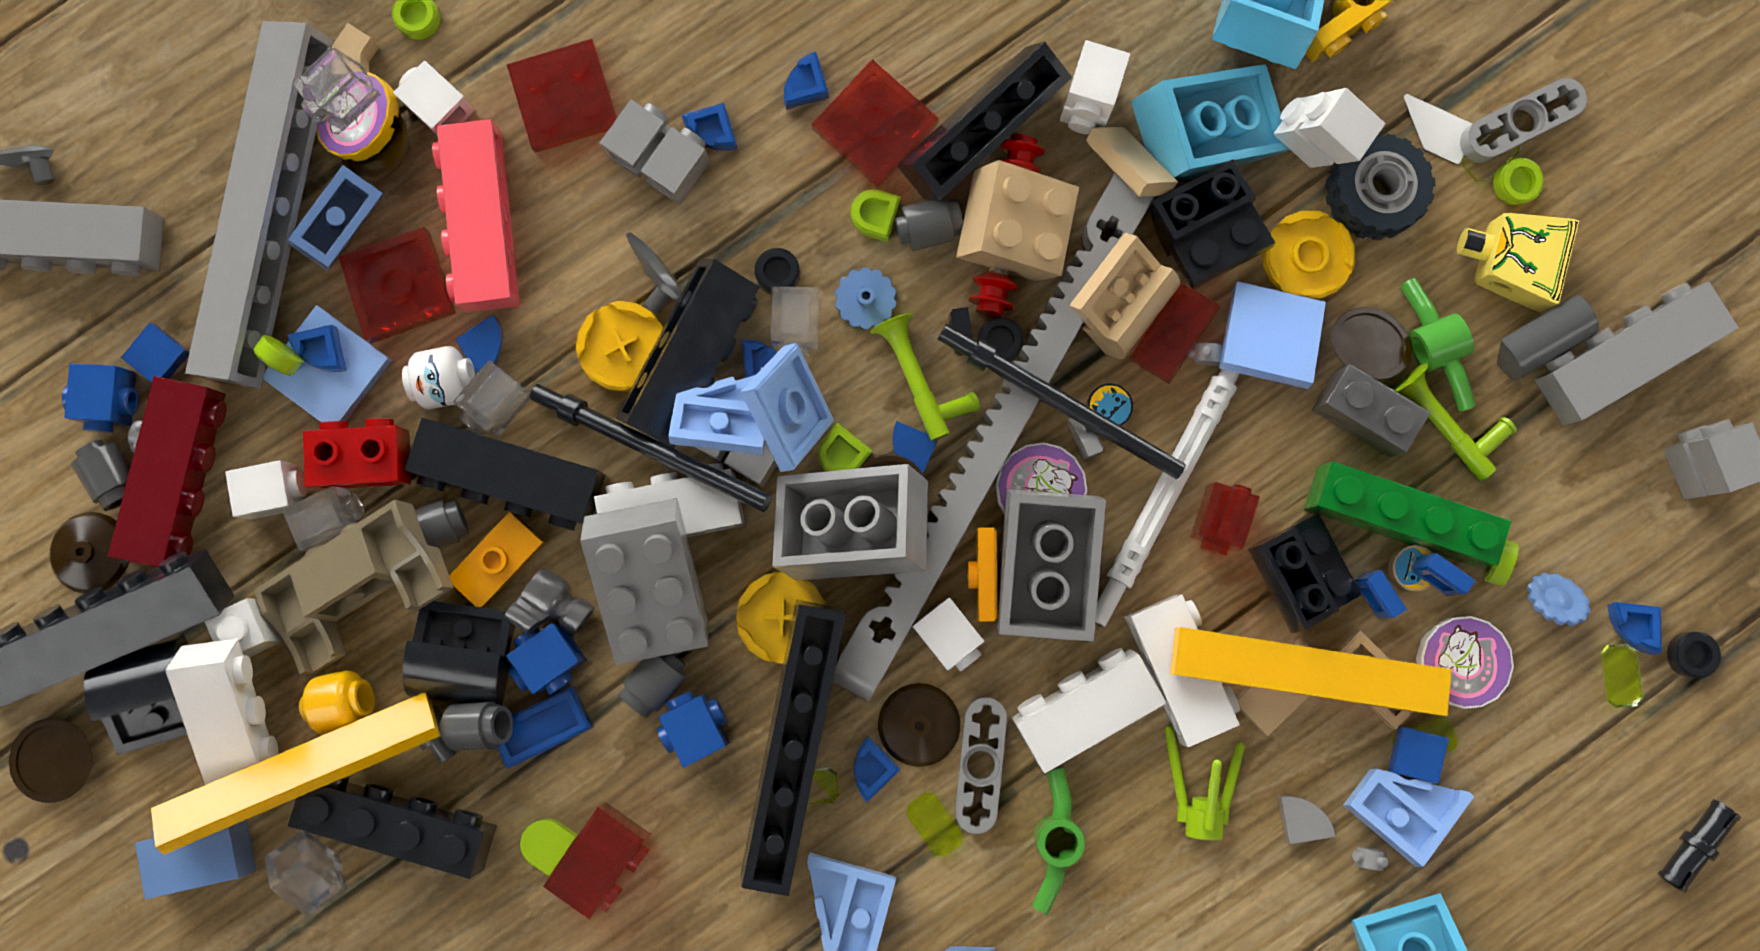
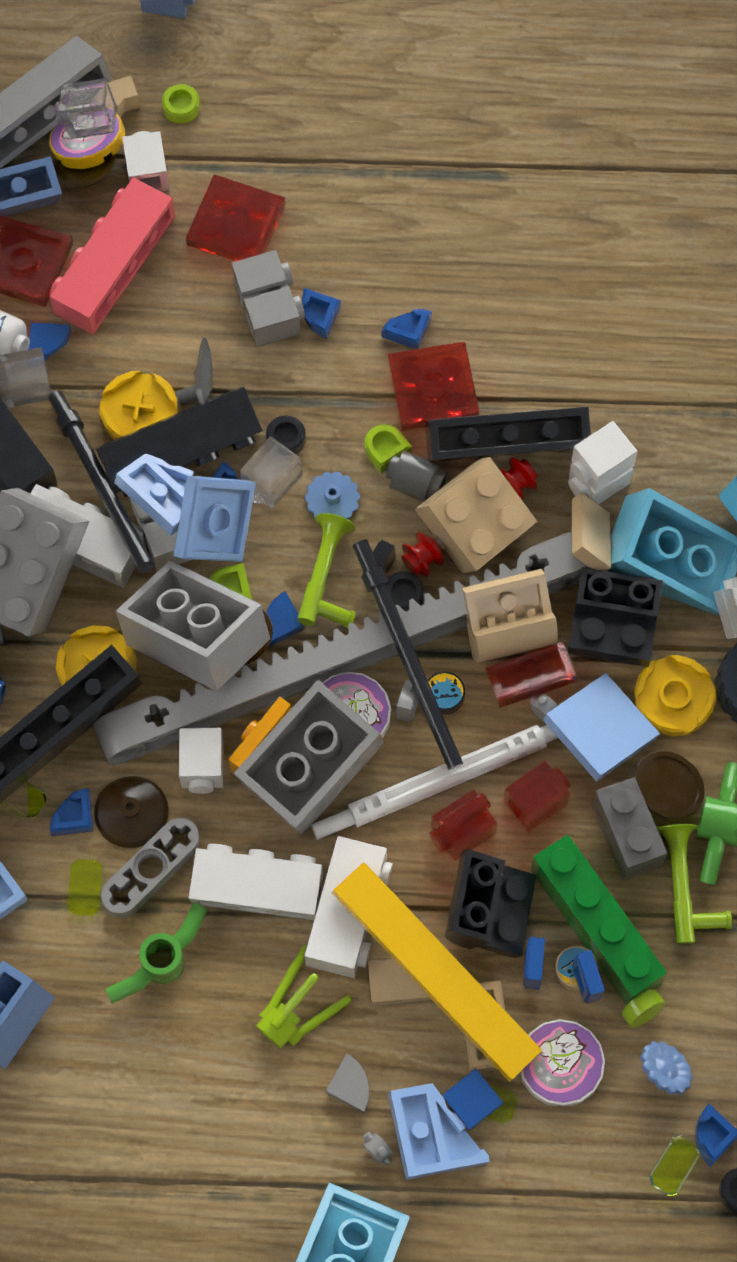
camera: 35 degrees right, 15 degrees down
none -> clear red brick [503,760,571,833]

